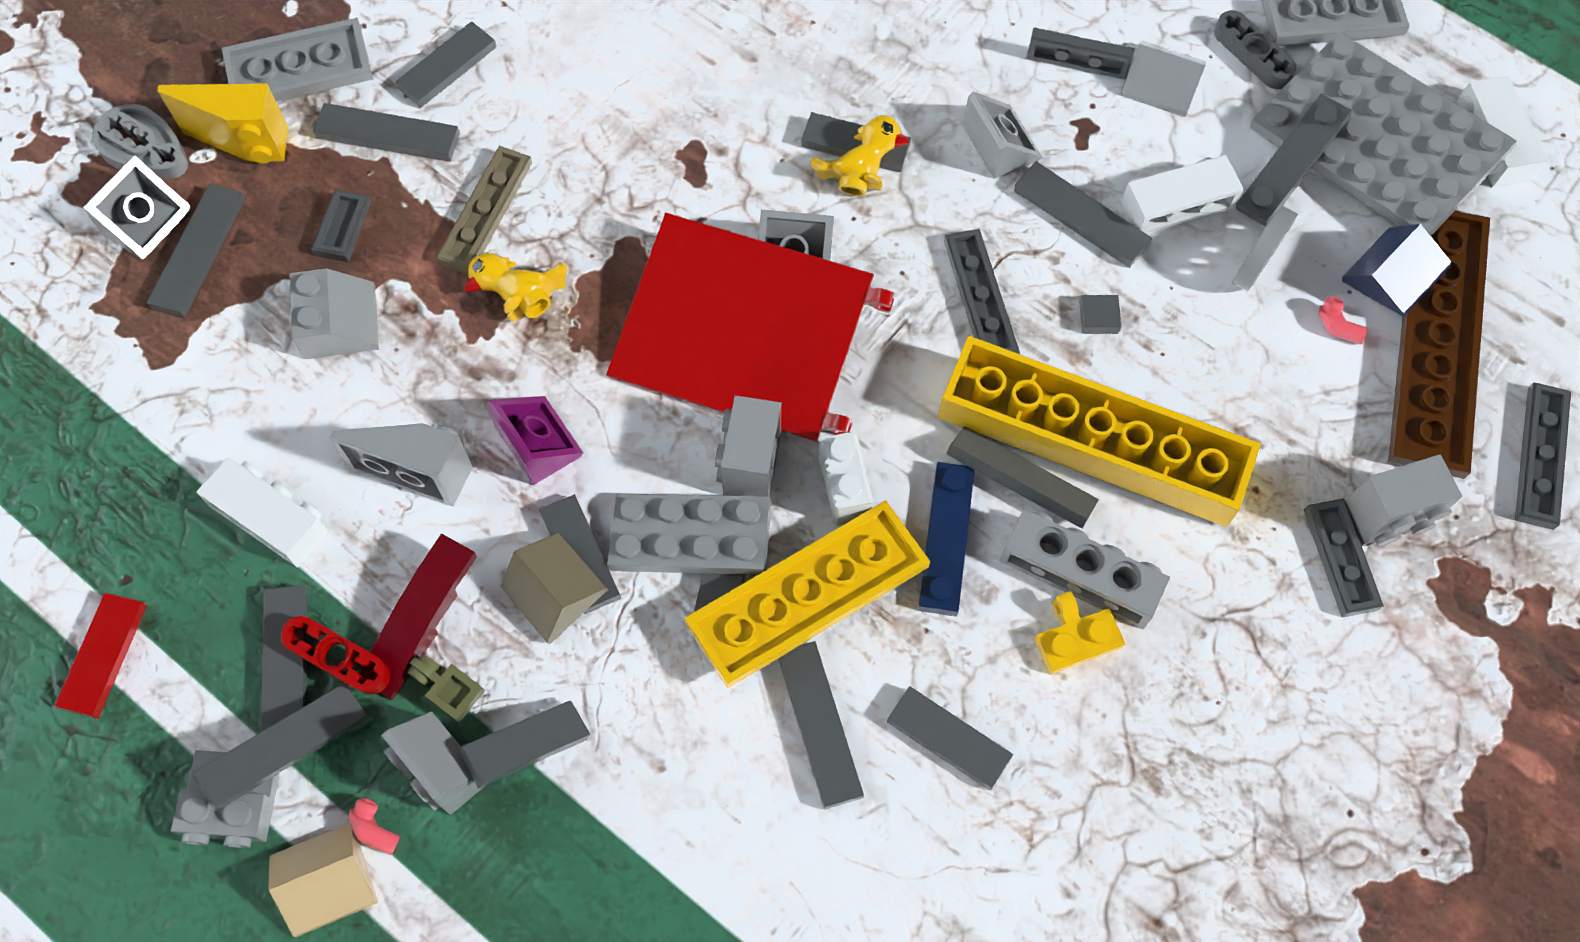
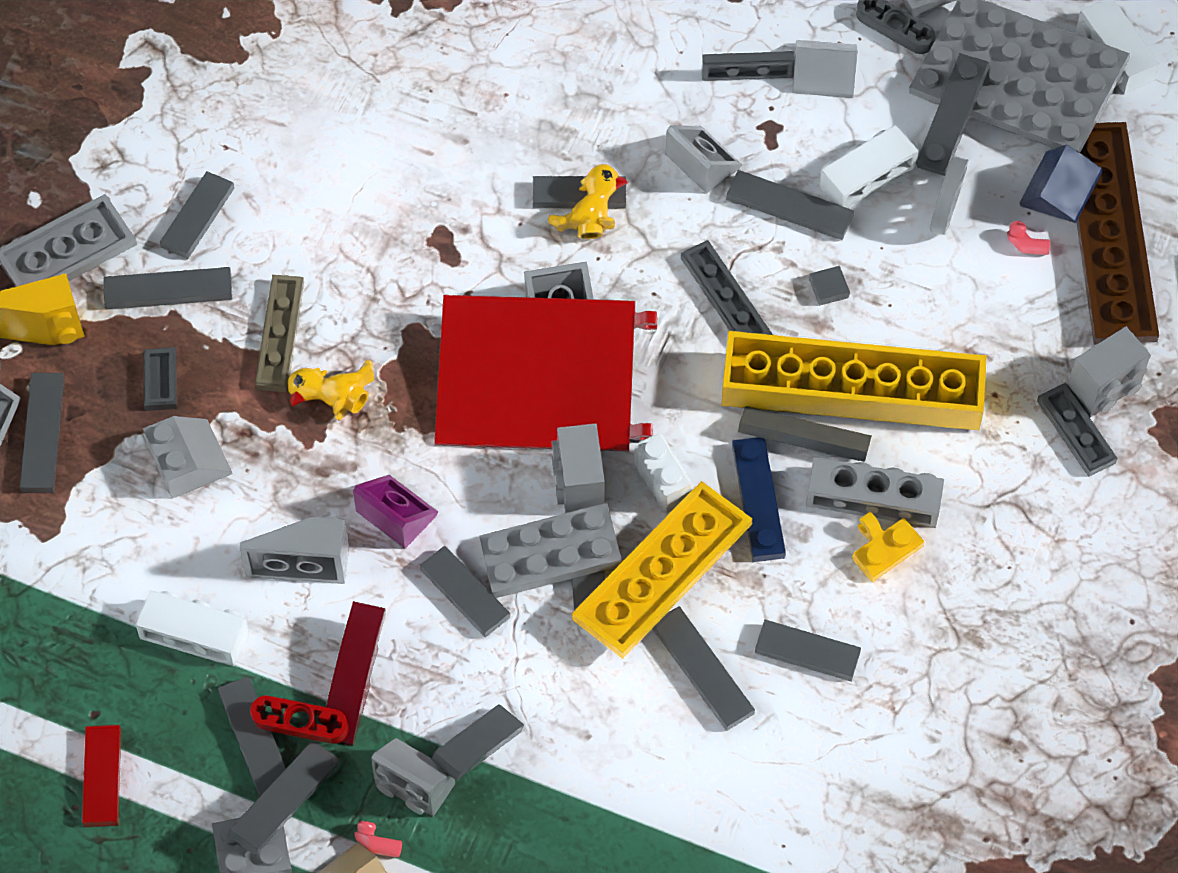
camera: 15 degrees left, 5 degrees down
olive plate [407,653,485,723] -> none
dark tan slope [500,533,608,644] -> none

